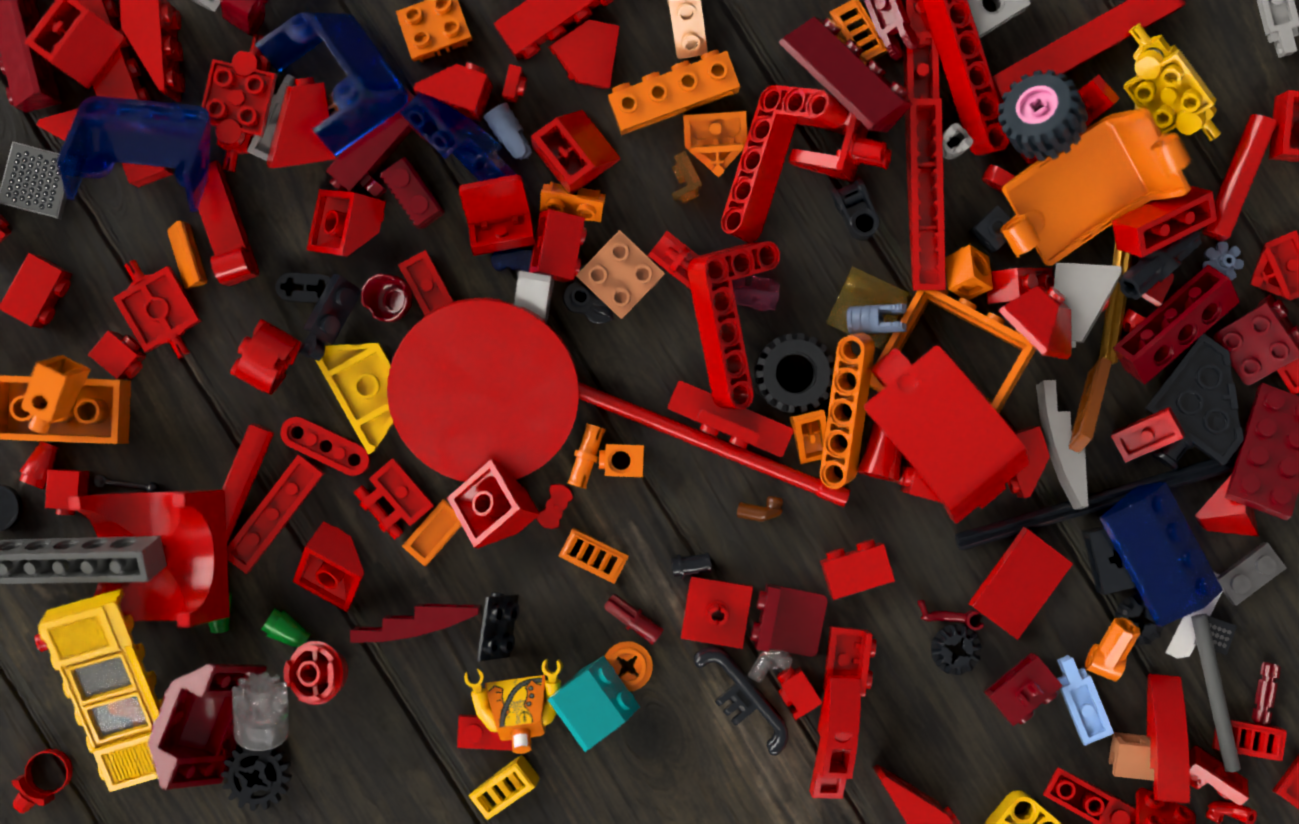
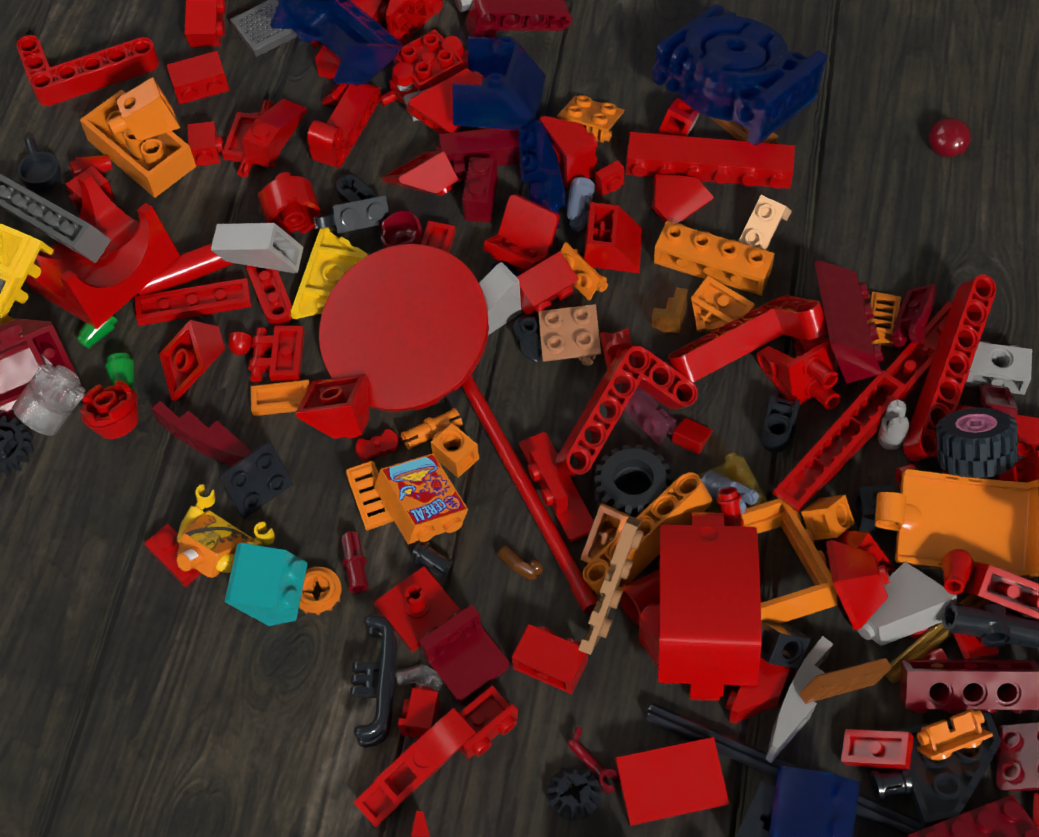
camera: 50 degrees right, 30 degrees down
orange slope [167,220,208,289] -> none
yellow slope [468,755,540,820] -> none
none -> light grey slope [211,223,304,273]
none -> red hinge [228,332,252,356]
none -> red slope [242,99,308,168]
none -> red slope [322,79,351,106]
none -> brick [374,453,468,544]
none -> medium nougat wing [579,516,644,655]
none -> red slope [672,418,713,455]
none -> red pin [716,487,744,526]
none -> black brick [760,620,811,669]
none -> orange hinge [916,709,993,760]
none -> red cone [942,549,975,595]
none -> dark red tile [977,384,1018,419]

